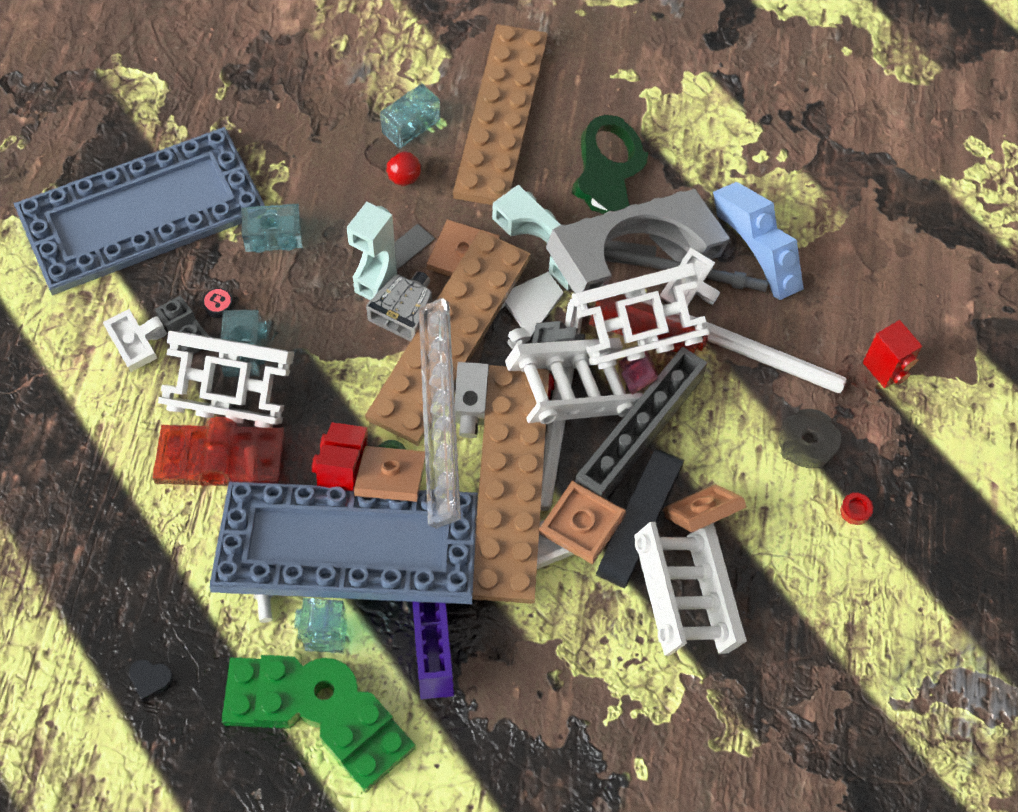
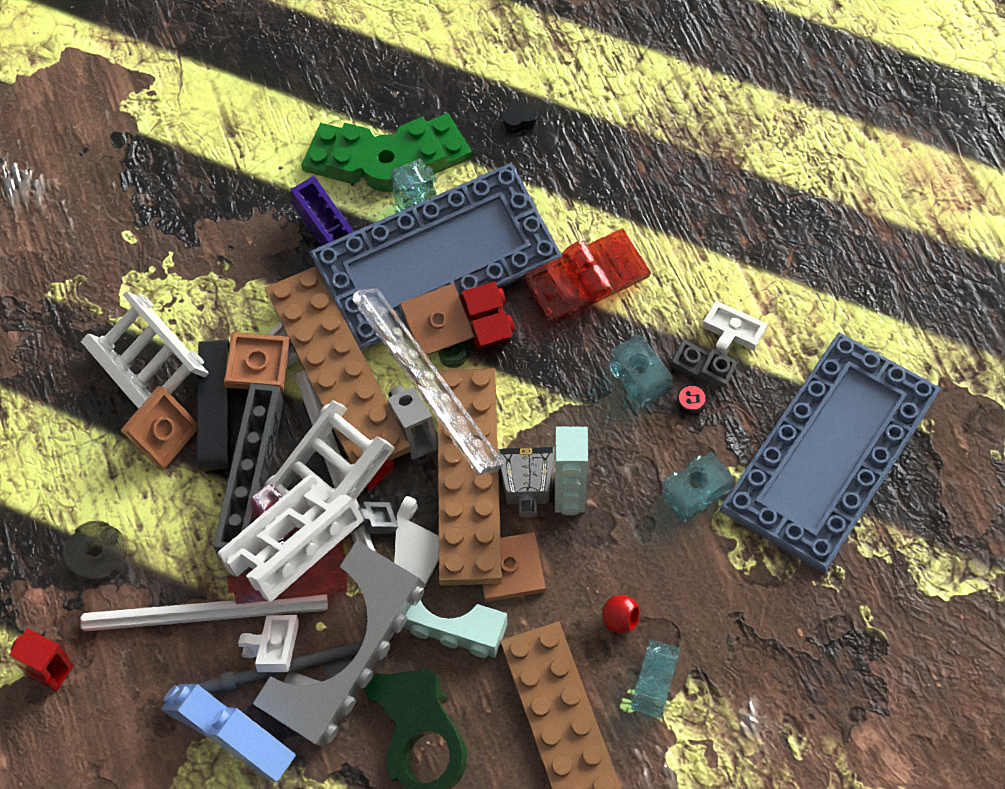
camera: 155 degrees right, 0 degrees up
white fence [158,331,294,429] -> none
dark grey sticker [395,224,435,270] -> none
red tile [840,493,873,525] -> none

